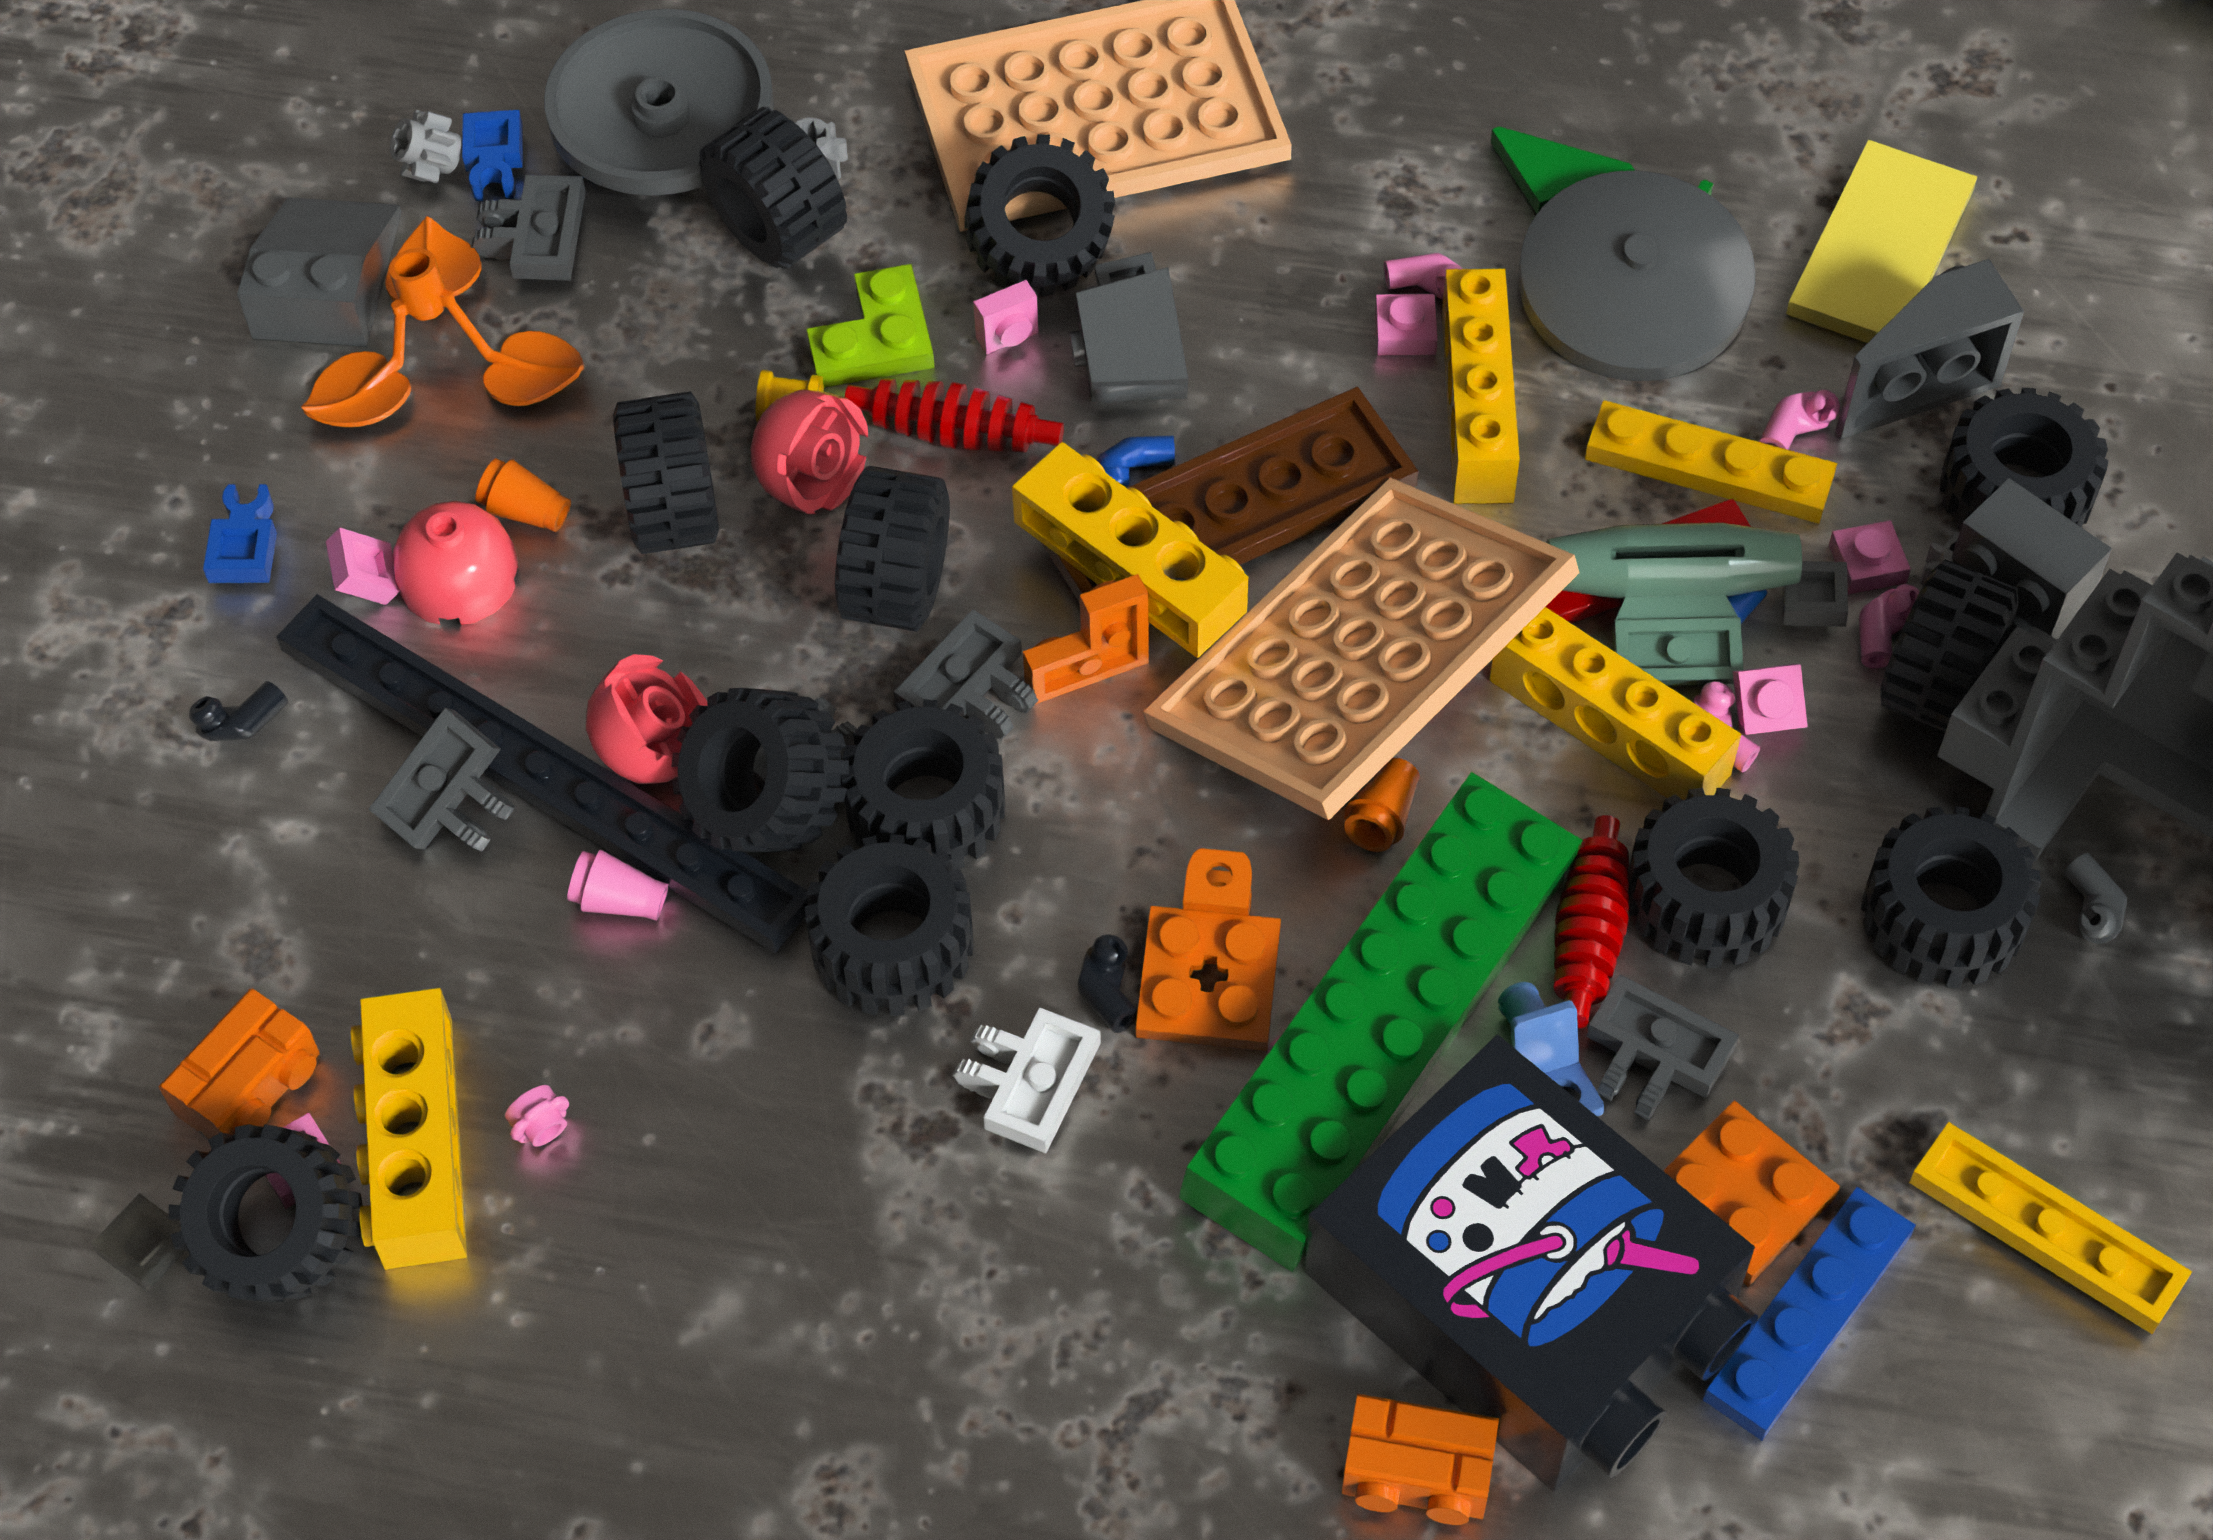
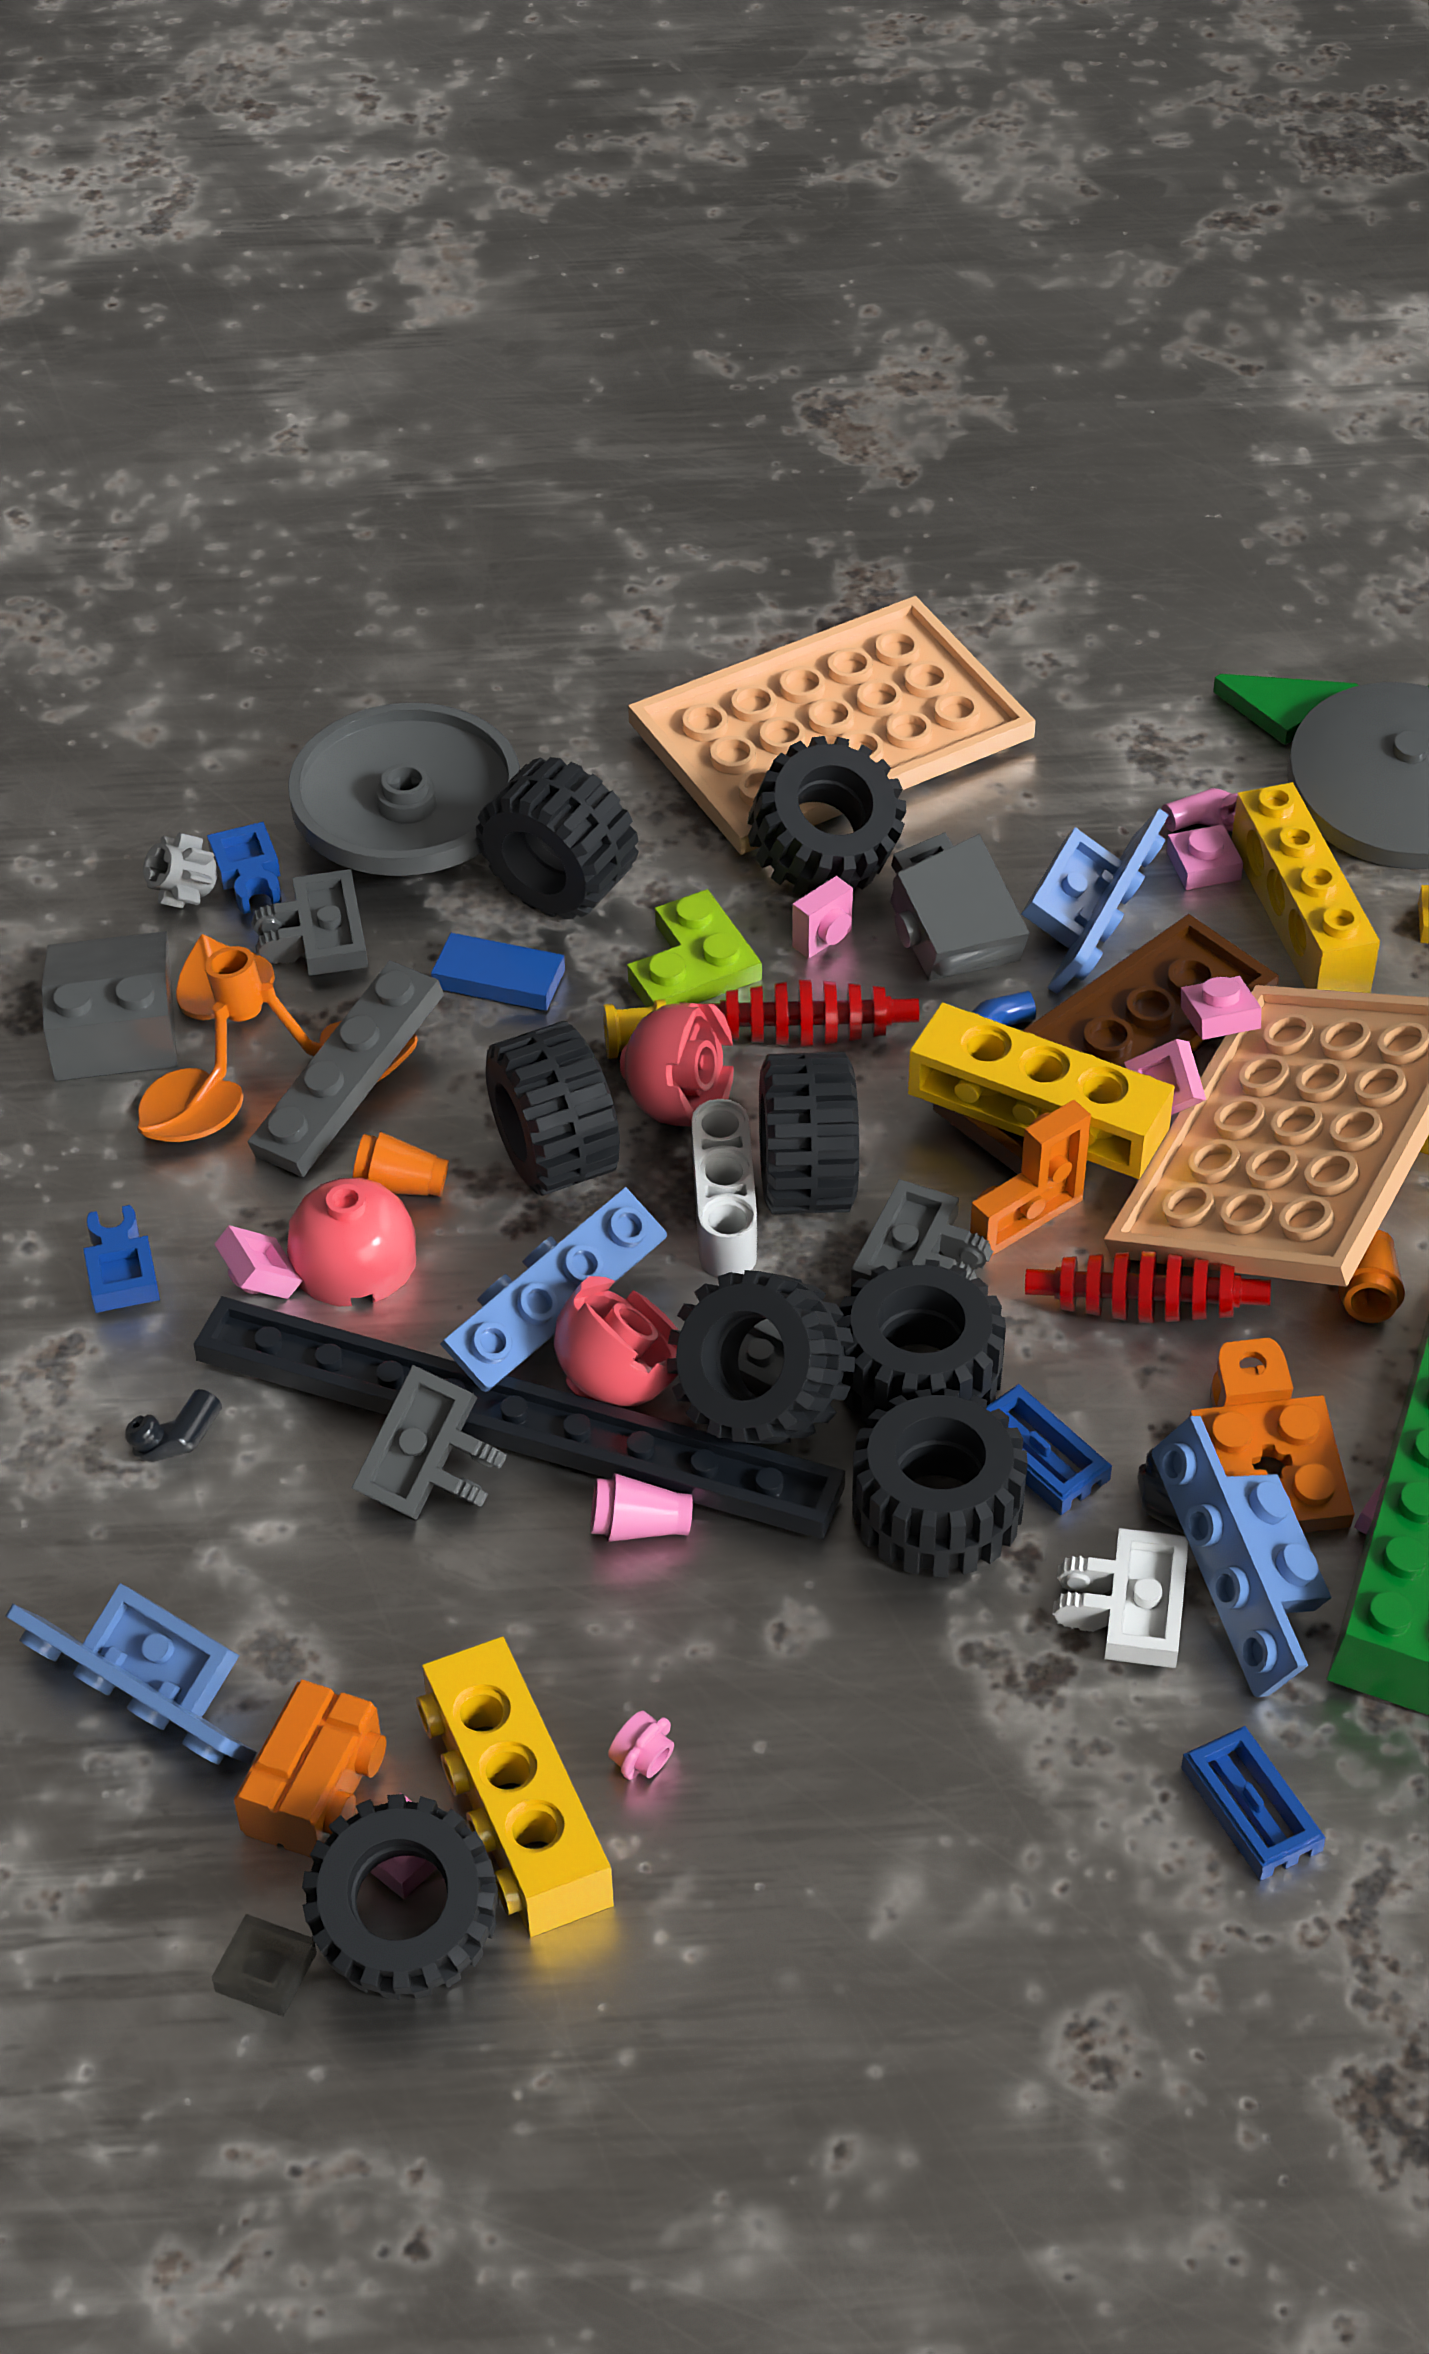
camera: 15 degrees left, 10 degrees down
none -> medium blue bracket [5,1583,257,1765]
none -> dark grey plate [248,960,444,1177]
none -> blue tile [431,933,565,1011]
none -> medium blue bracket [440,1187,667,1392]
none -> white beam [692,1099,757,1278]
none -> blue tile [986,1384,1112,1515]
none -> medium blue bracket [1021,808,1168,994]
none -> red piece [1025,1251,1271,1324]
none -> bright pink plate [1124,1039,1206,1115]
none -> medium blue bracket [1152,1416,1332,1697]
none -> bright pink plate [1181,976,1261,1040]
none -> blue tile [1181,1726,1326,1881]

